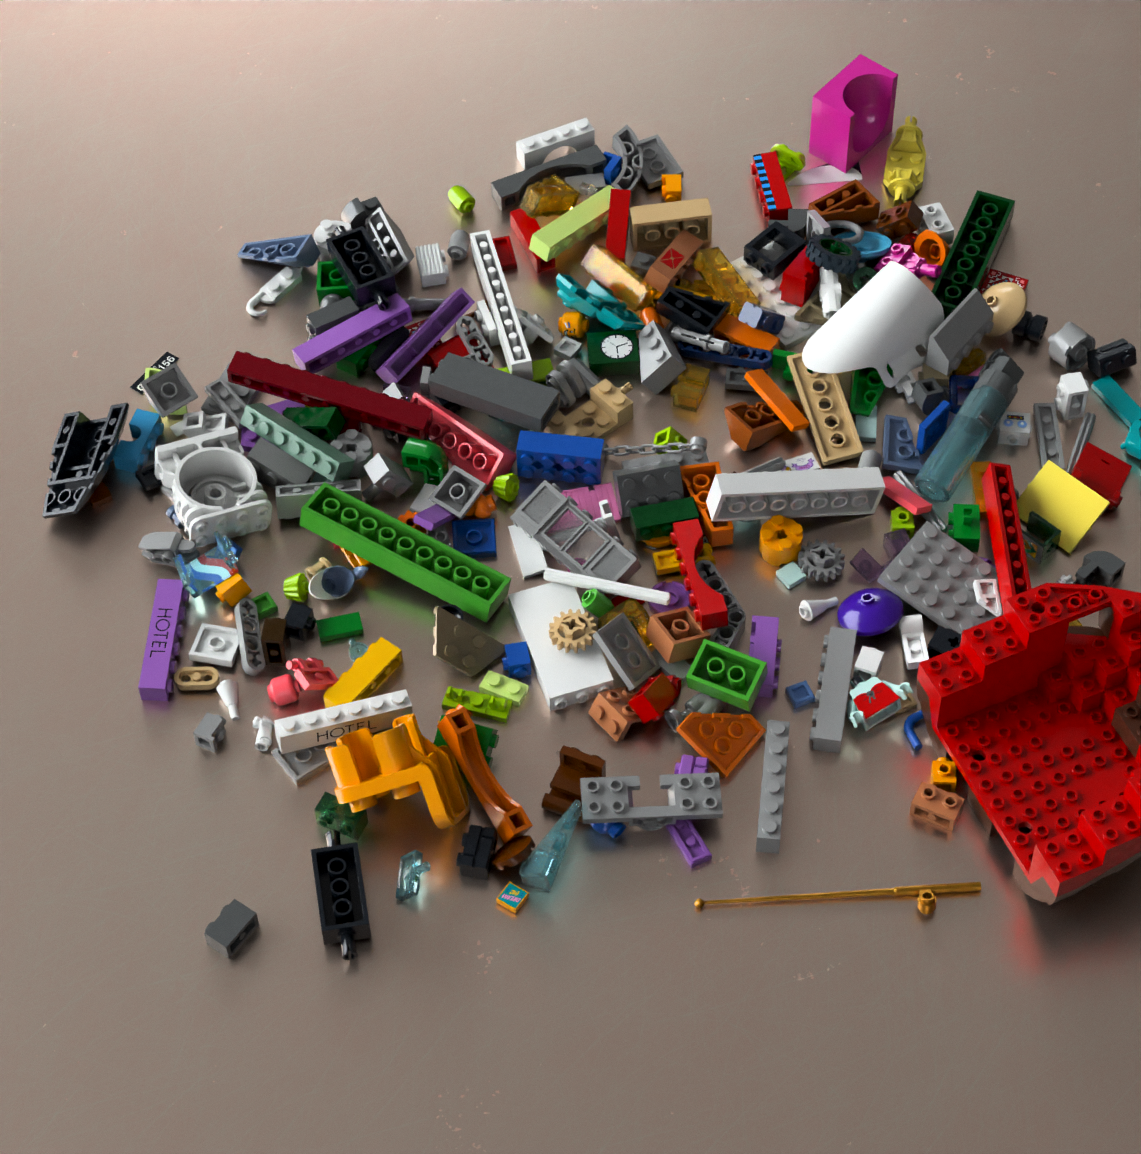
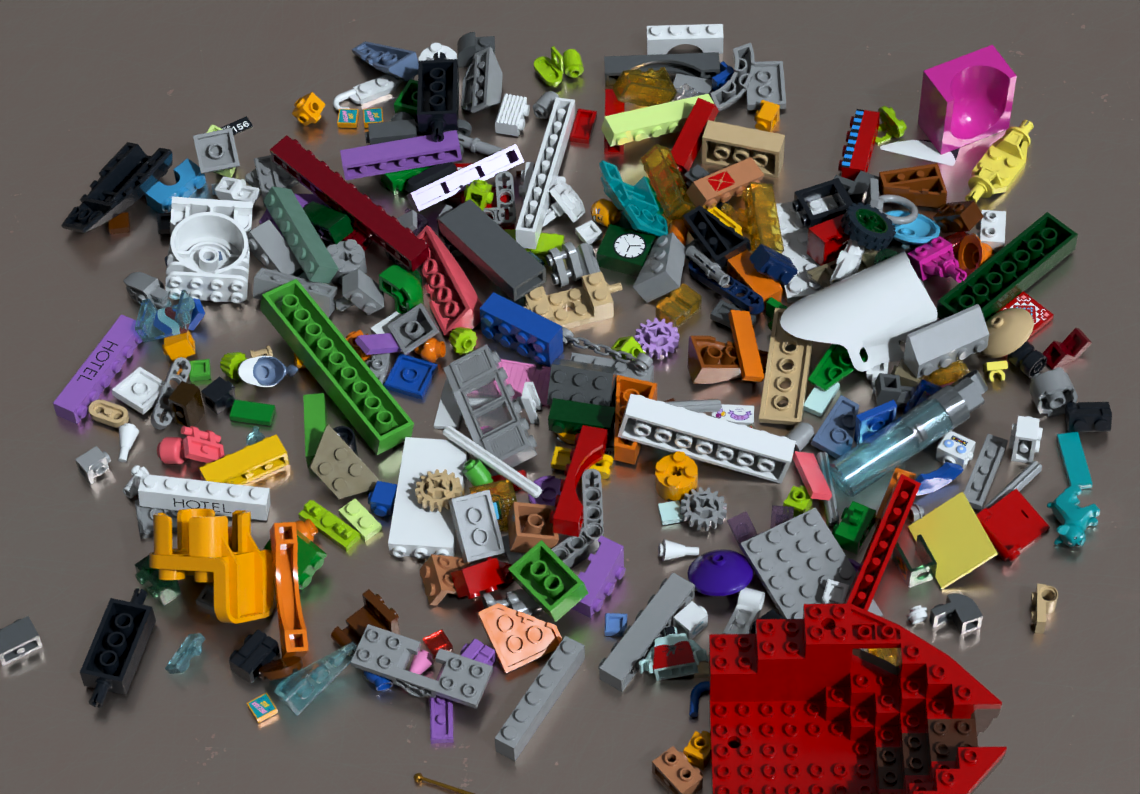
camera: 25 degrees right, 0 degrees up
none -> light grey tile [196,584,215,612]
none -> light orange brick [291,92,326,126]
none -> bright green brick [303,393,327,468]
none -> tile [337,109,359,128]
none -> teal tile [363,108,383,128]
none -> bright pink cone [408,649,434,675]
none -> clear red tile [423,629,453,659]
none -> lime brick [464,179,494,211]
none -> lime bracket [534,46,564,87]
none -> lavender gear [635,318,679,359]
none -> blue tile [915,462,963,495]
none -> light yellow tile [983,360,1008,382]
none -> dark red slope [1043,328,1092,370]

